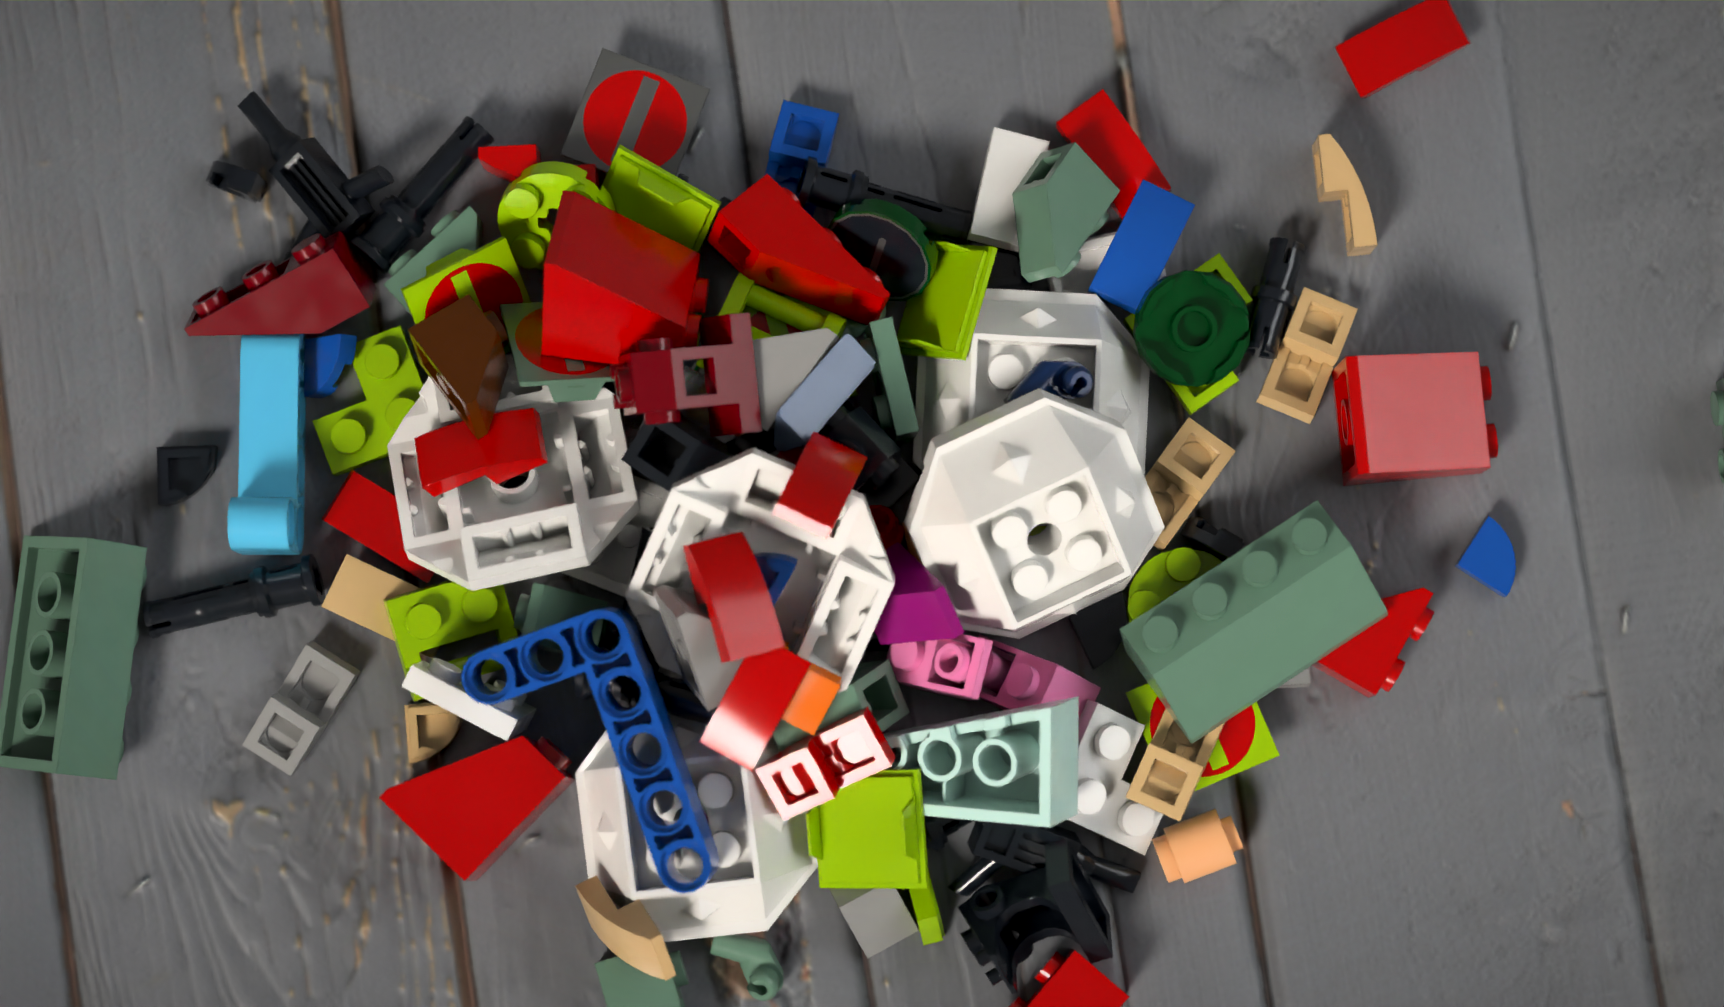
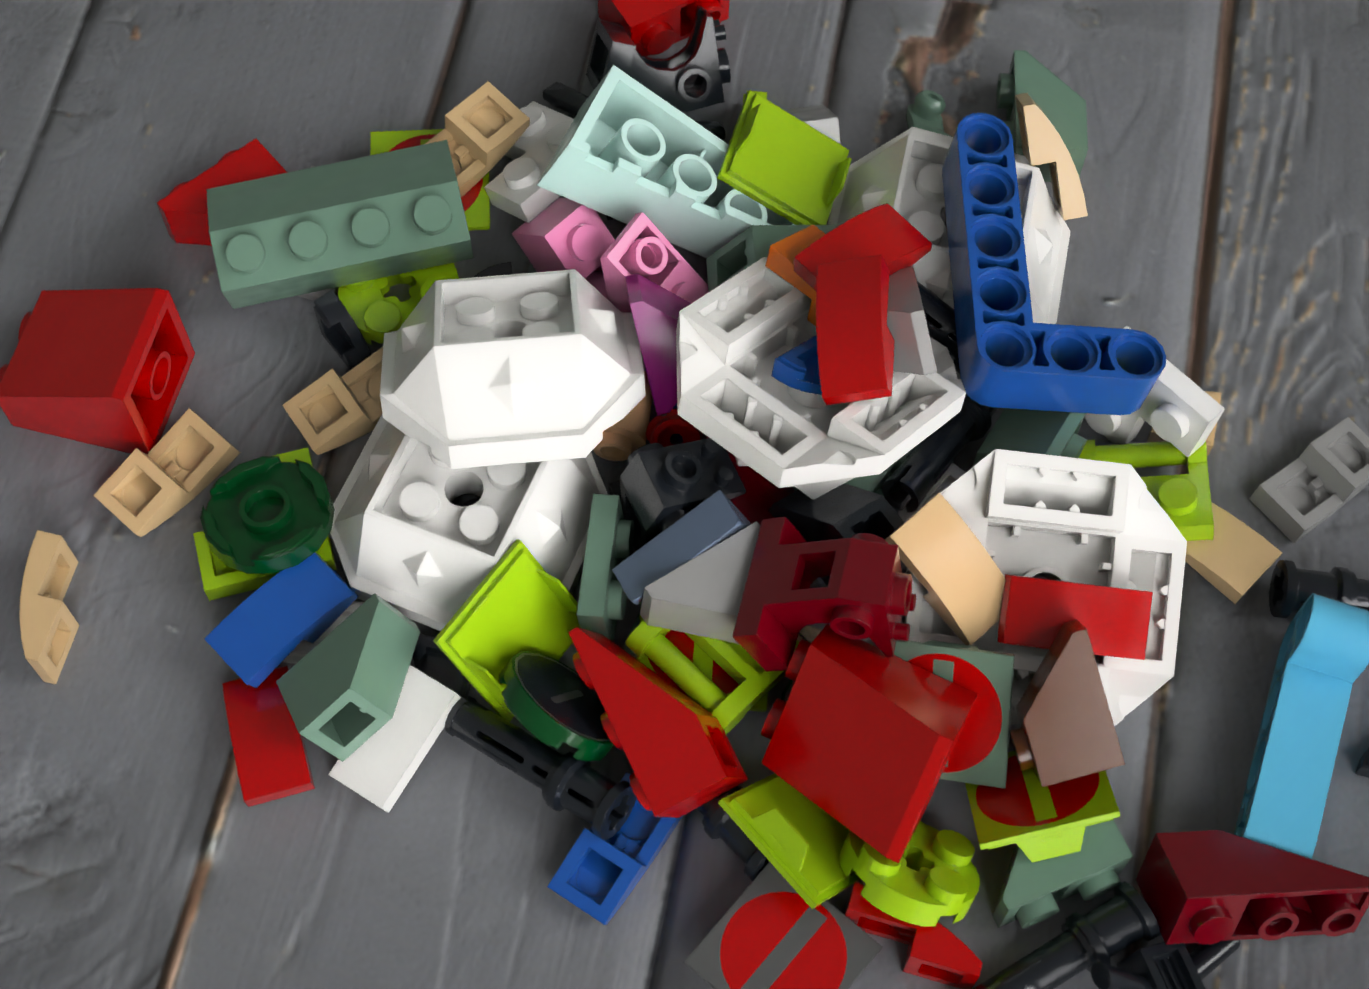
camera: 165 degrees left, 20 degrees down
blue tile [304,334,357,398] -> none
lime plate [312,325,424,477] -> none
red slope [322,470,435,583] -> none
red slope [379,735,575,881] -> none
slope [755,706,896,821] -> none
red slope [772,432,868,540] -> none
dark blue arm [1004,360,1093,404] -> none
light nougat brick [1152,809,1243,883] -> none
black pin [1246,237,1306,359] -> none
blue tile [1455,516,1516,598] -> none
none -> tan slope [885,492,1005,645]

